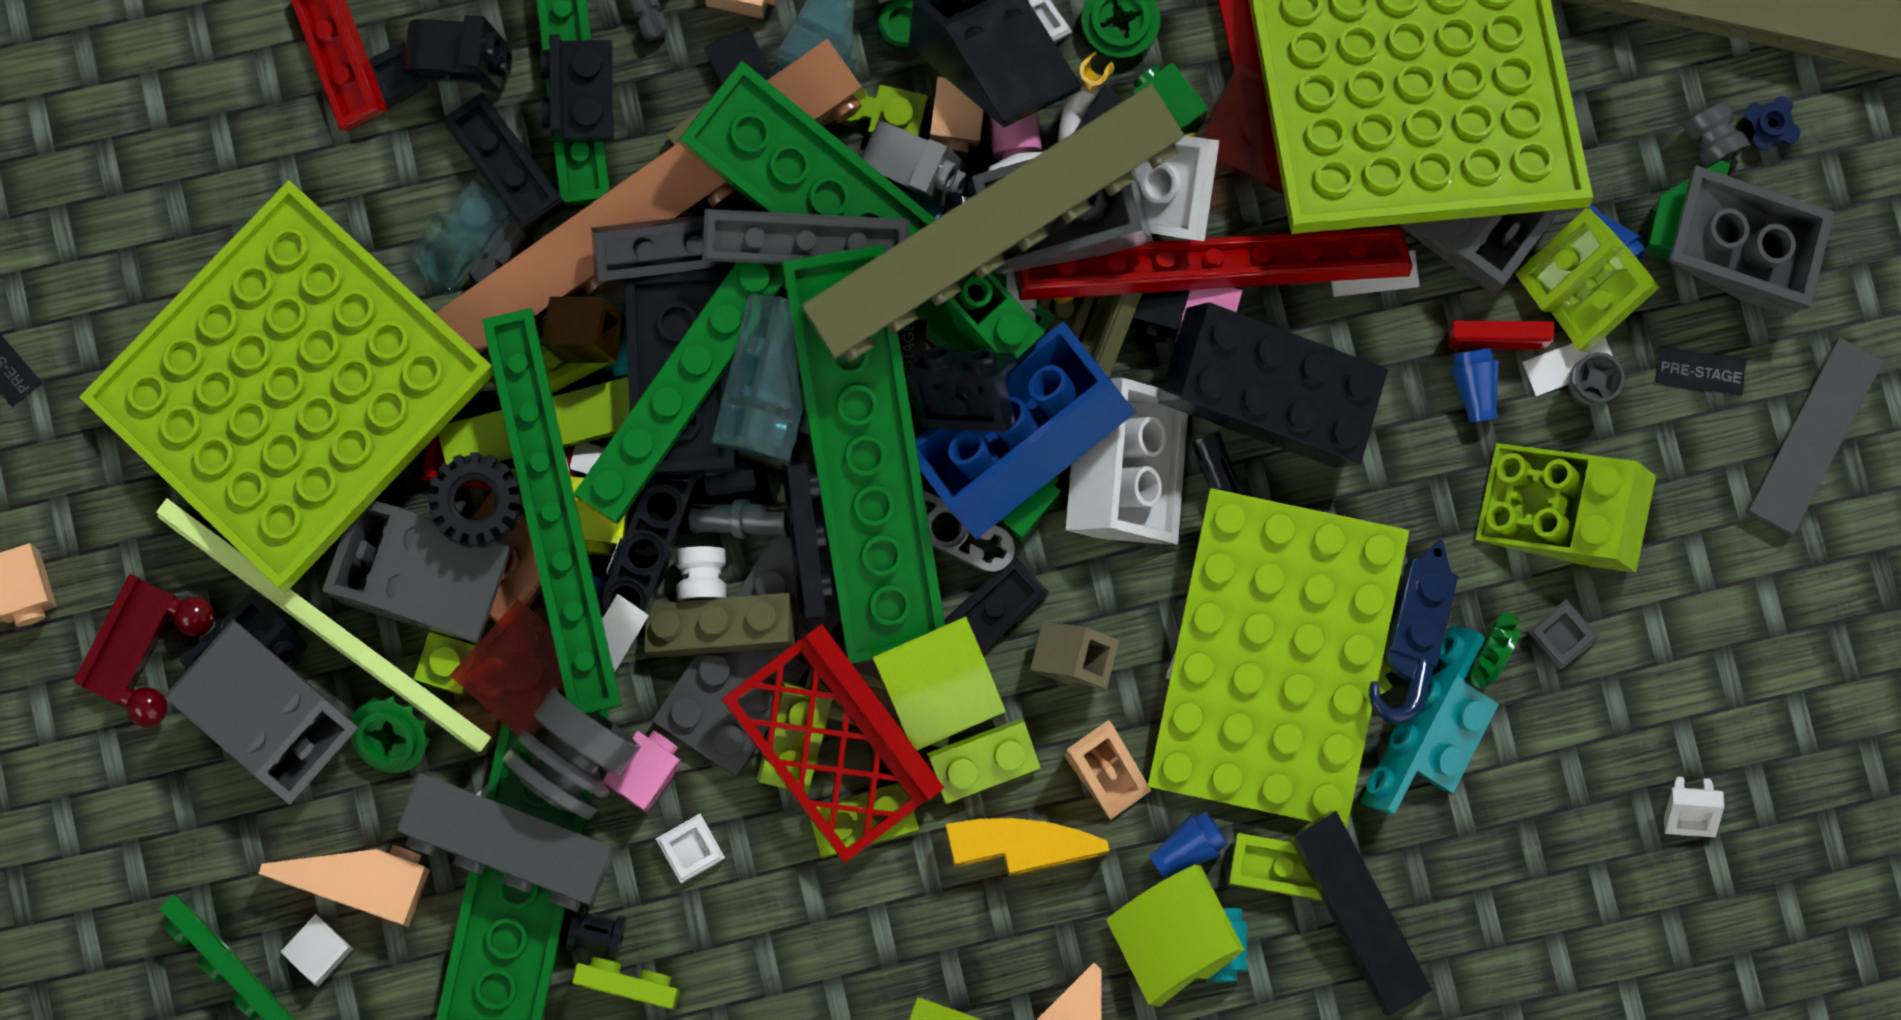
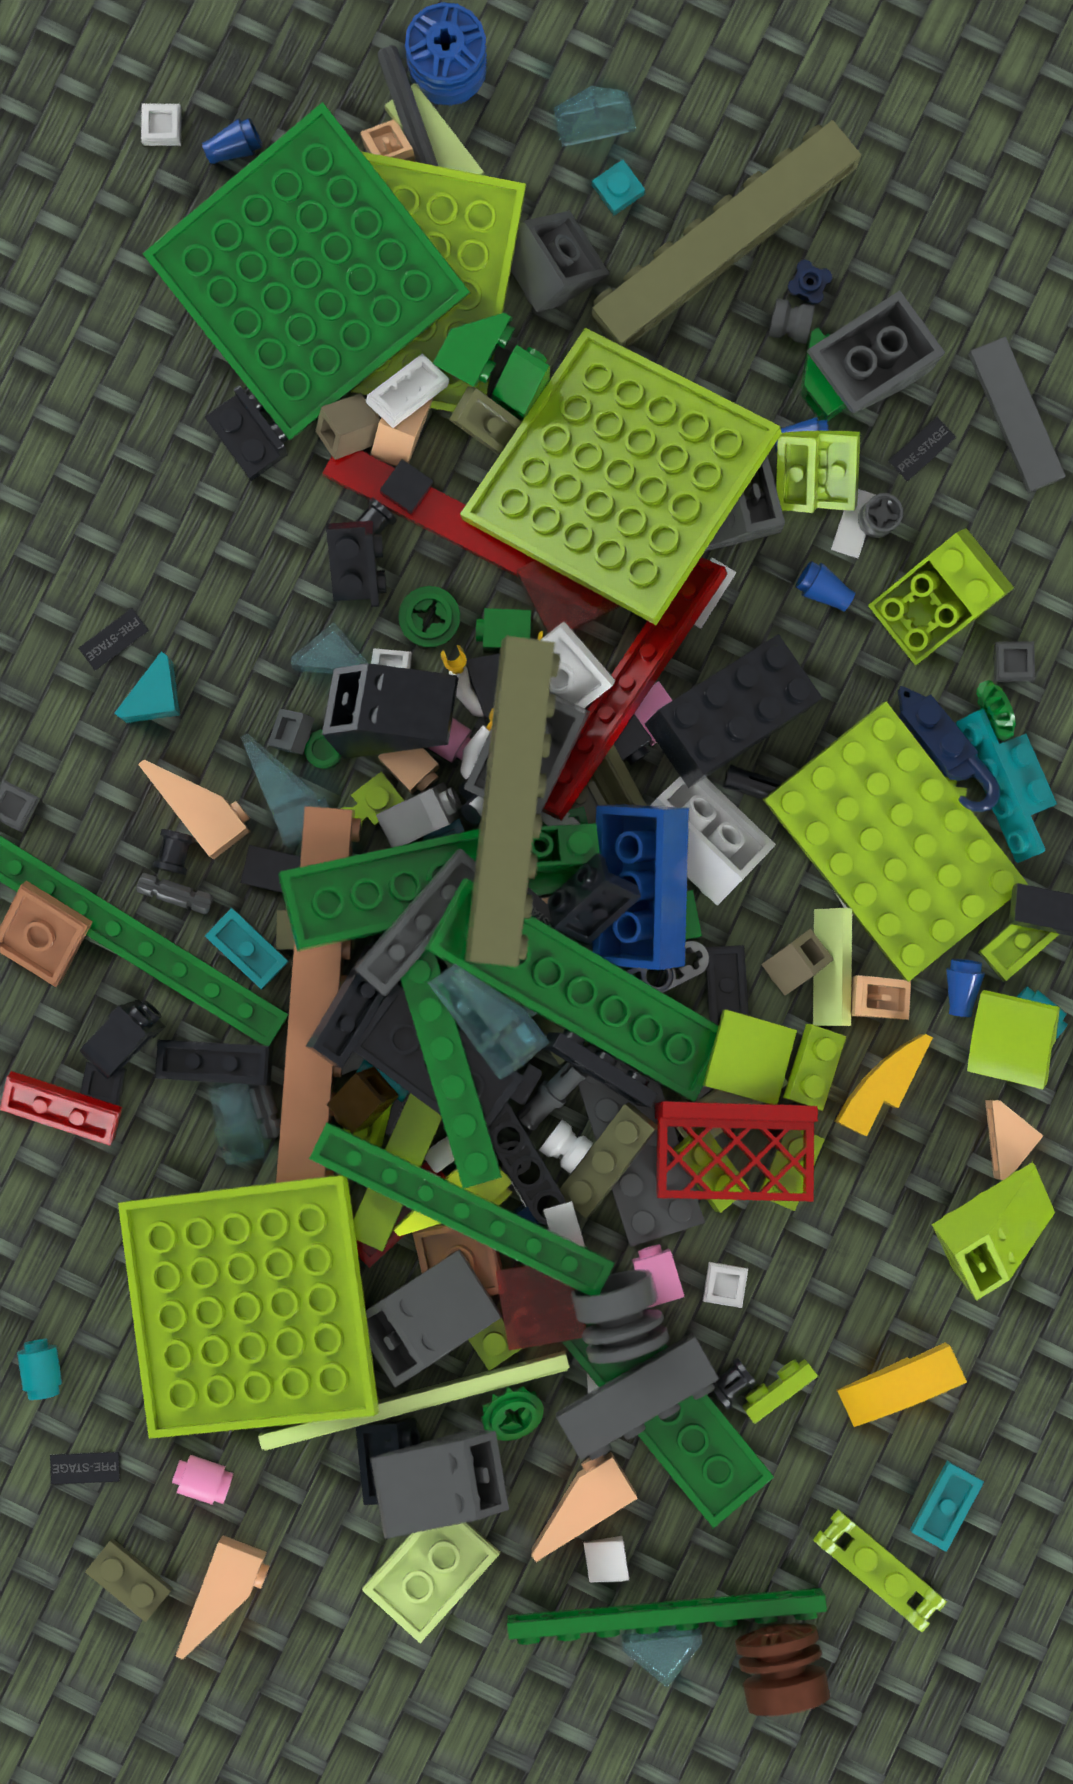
camera: 50 degrees left, 5 degrees up
dark red gear [73,573,215,728] -> none
black tyre [427,452,522,548] -> none
black bracket [540,34,614,143] -> none
red tile [1448,321,1554,350] -> none
none -> teal brick [17,1339,62,1400]
none -> bright pink brick [172,1455,234,1505]
none -> teal plate [205,908,289,990]
none -> yellowish green tile [362,1522,500,1644]
none -> yellowish green tile [813,908,852,1026]

